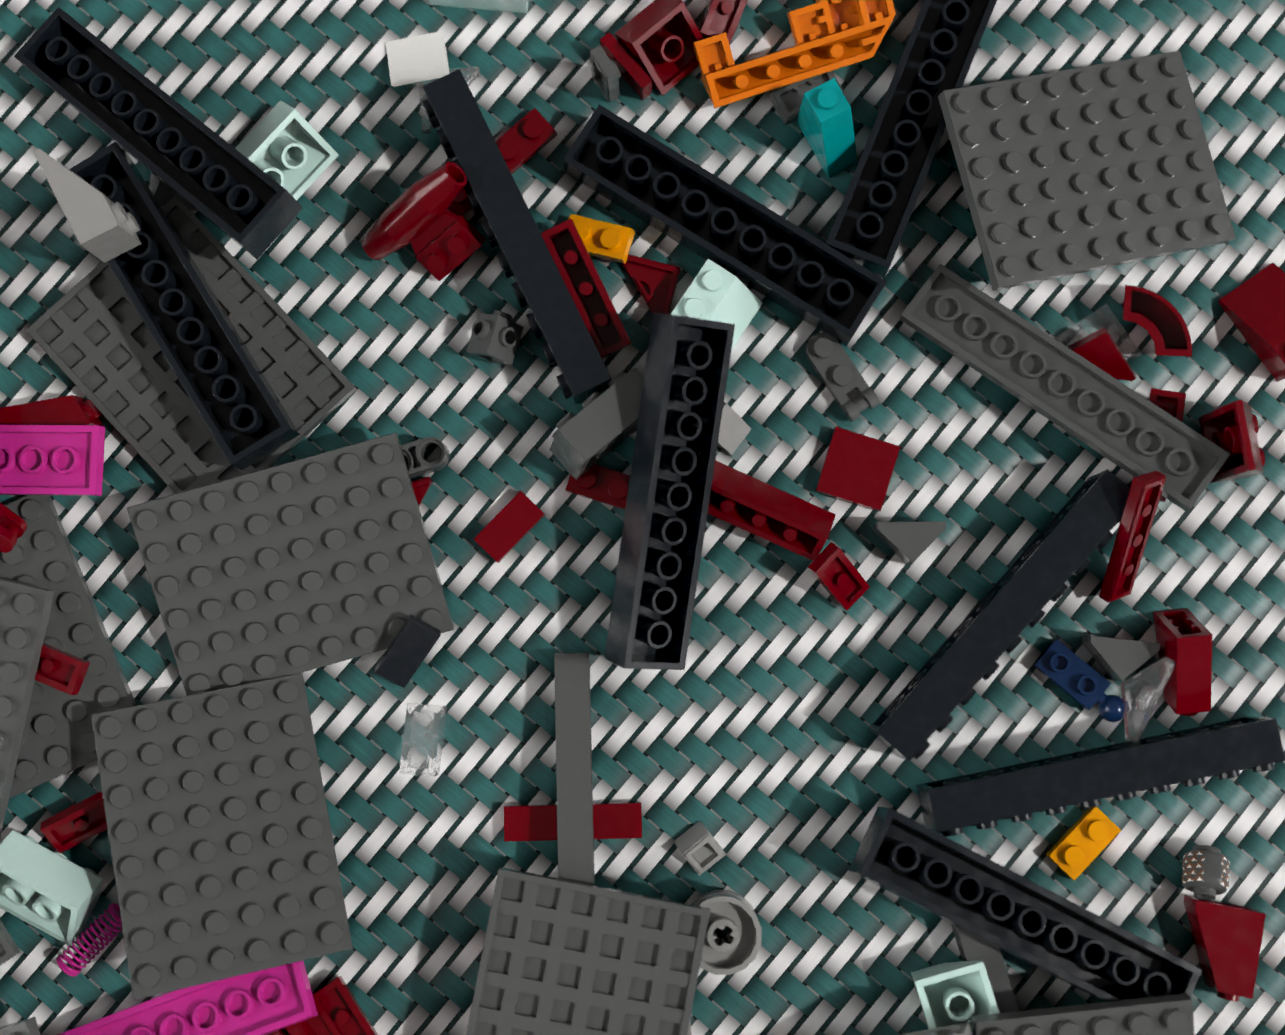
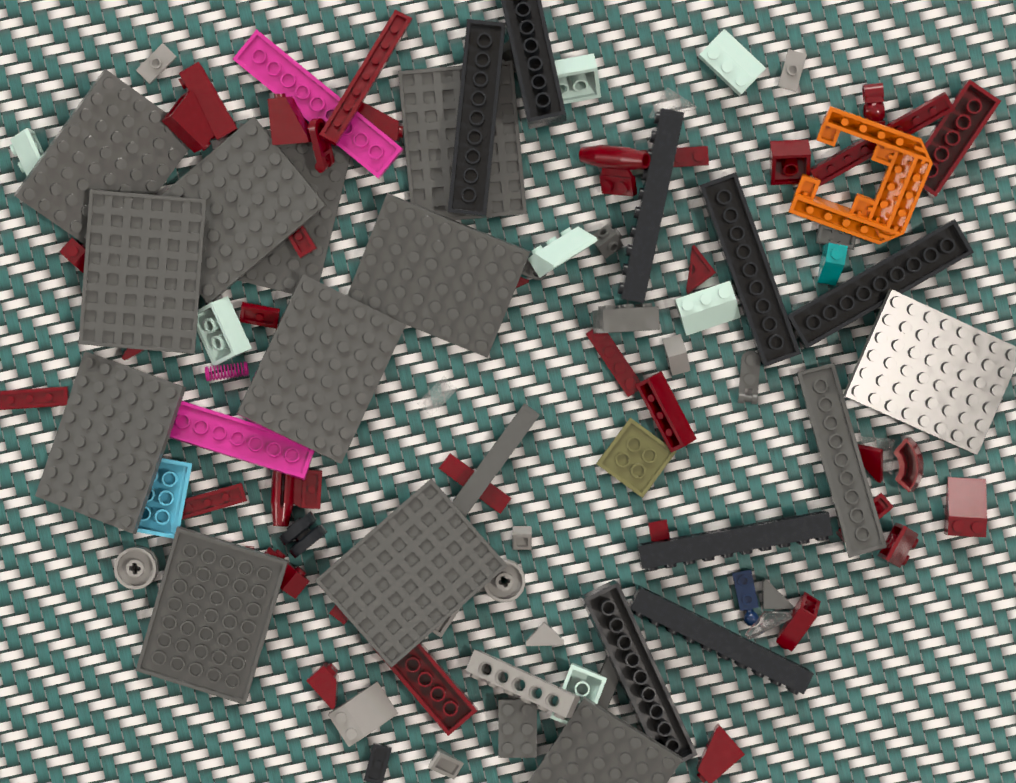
camera: 35 degrees right, 5 degrees up
light grey slope [33,148,141,263] -> none
black tile [375,615,441,688] -> none
white sticker [385,32,450,87] -> none
dark red tile [474,491,545,563] -> none
dark red brick [541,219,632,358] -> none
light orange plate [568,214,635,264] -> none
dark grey plate [590,45,621,102] -> none
dark red tile [600,32,652,100] -> none
black brick [605,313,735,670] -> none
dark red plate [808,542,870,611] -> none
dark red tile [815,427,900,512] -> none
dark grey slope [873,521,946,565] -> none
light orange plate [1046,806,1121,881] -> none
dark red tile [1099,470,1166,603] -> none
dark grey head [1181,845,1230,900] -> none
none -> light grey slope [526,621,564,646]
none -> light aqua slope [528,227,598,278]
none -> olive plate [596,418,676,498]
none -> dark red slope [648,519,670,542]

